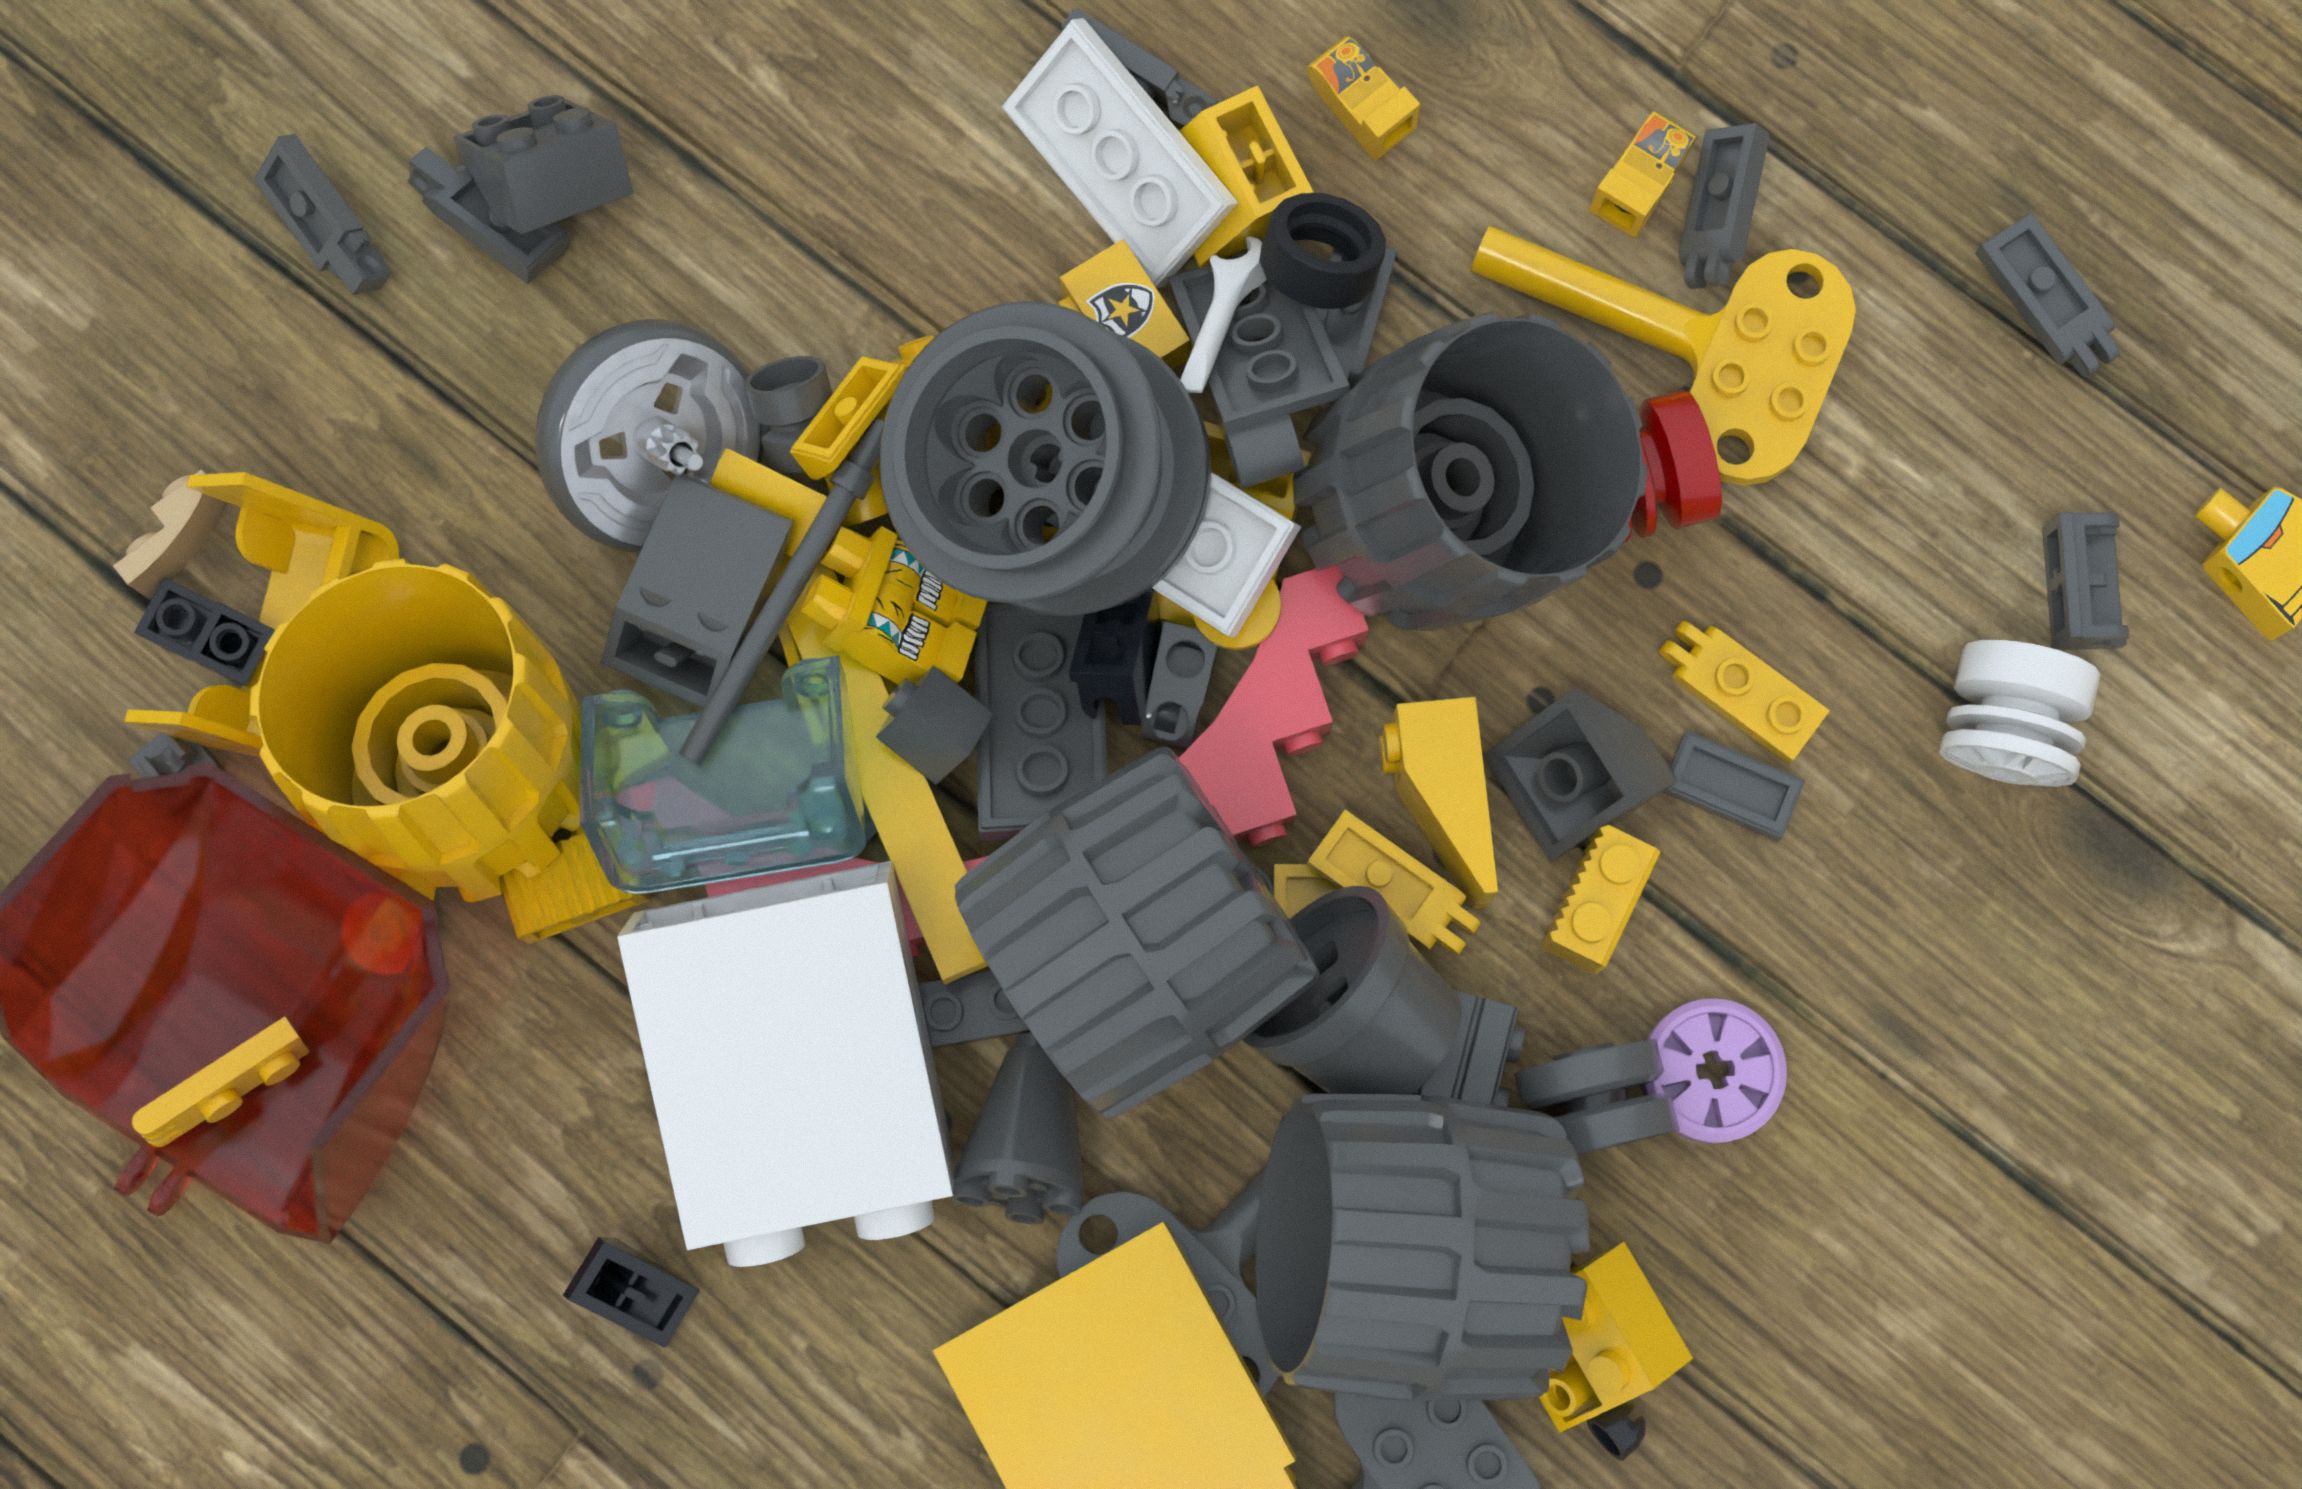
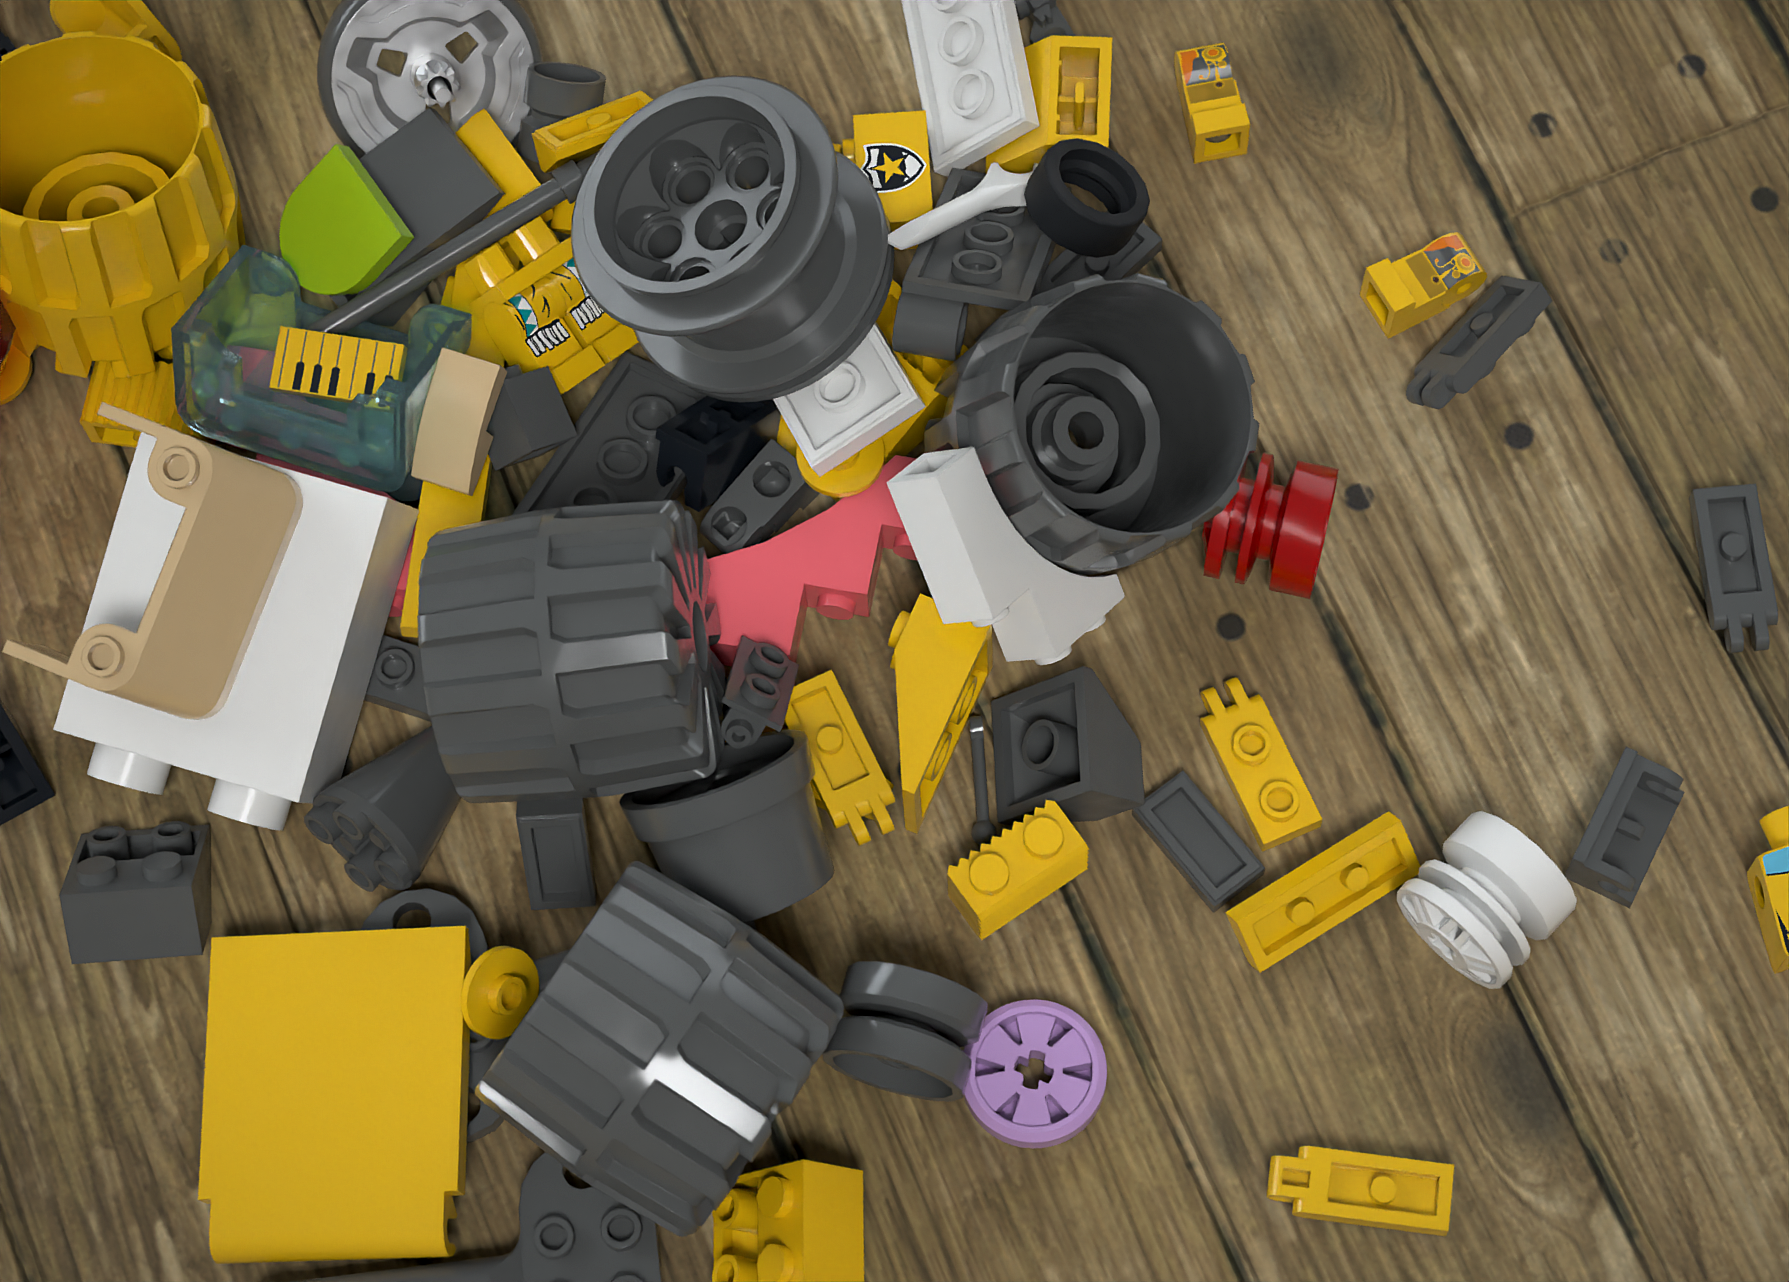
camera: 30 degrees right, 10 degrees down
dark grey brick [1412,989,1526,1107] -> none
yellow piece [1470,225,1856,486] -> none
none -> tan windscreen [2,402,303,720]
none -> dark grey slope [59,821,212,964]
none -> yellow tile [269,326,408,410]
none -> lime tile [279,144,415,296]
none -> tan slope [411,347,508,496]
none -> yellow piece [461,946,539,1039]
none -> dark grey tile [516,798,597,910]
none -> dark grey hinge [721,636,799,749]
none -> white arch [887,447,1125,665]
none -> dark grey hinge [969,715,997,845]
none -> yellow plate [1225,811,1421,973]
none -> yellow hinge [1266,1146,1455,1237]

